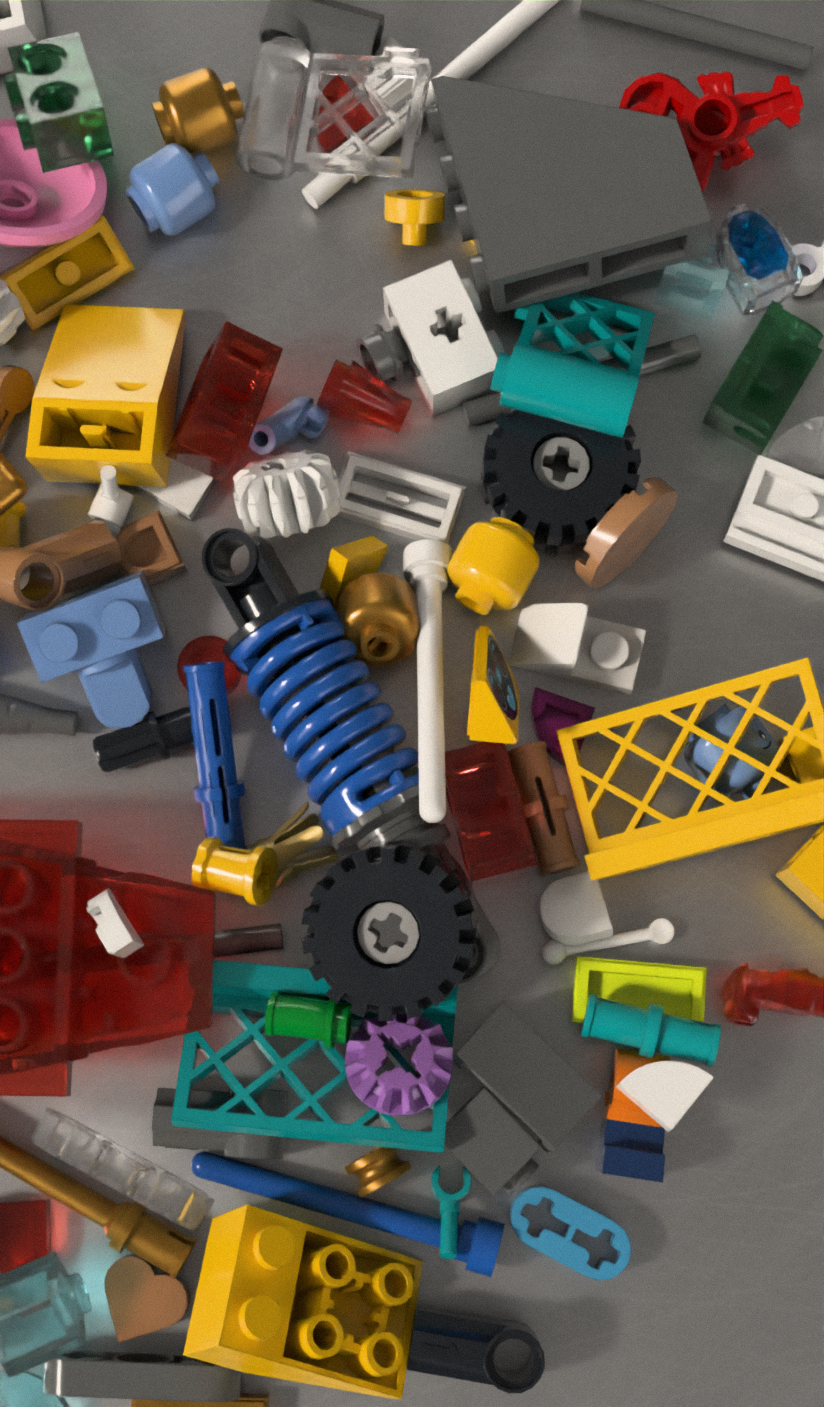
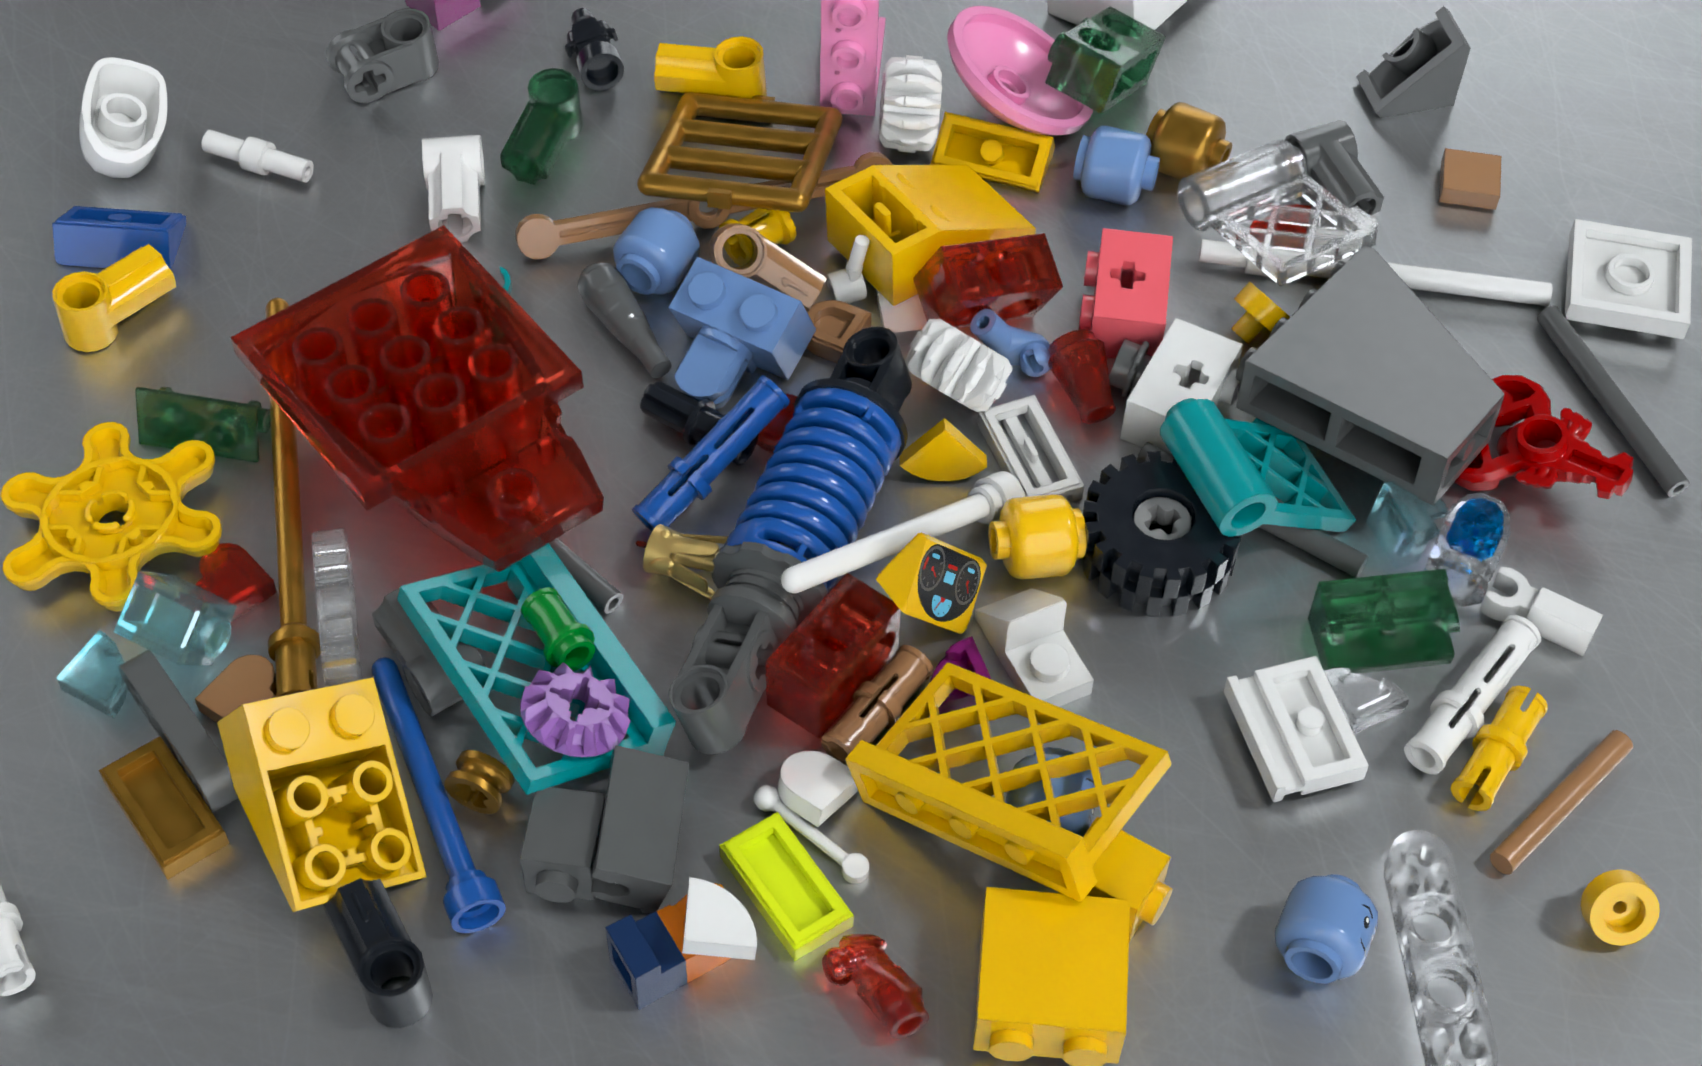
camera: 50 degrees right, 25 degrees down
white tile [86,888,144,958] -> none
yellow bush [192,837,278,906] -> none
black bush [301,842,480,1021] -> none
pearl gold head [337,572,420,667] -> none
teal hand [431,1165,471,1259] -> none
dark azure beam [509,1184,631,1281] -> none
medium nougat tile [575,477,678,589] -> none
teal pin [581,994,721,1067] -> none
none -> coral brick [1079,228,1173,359]

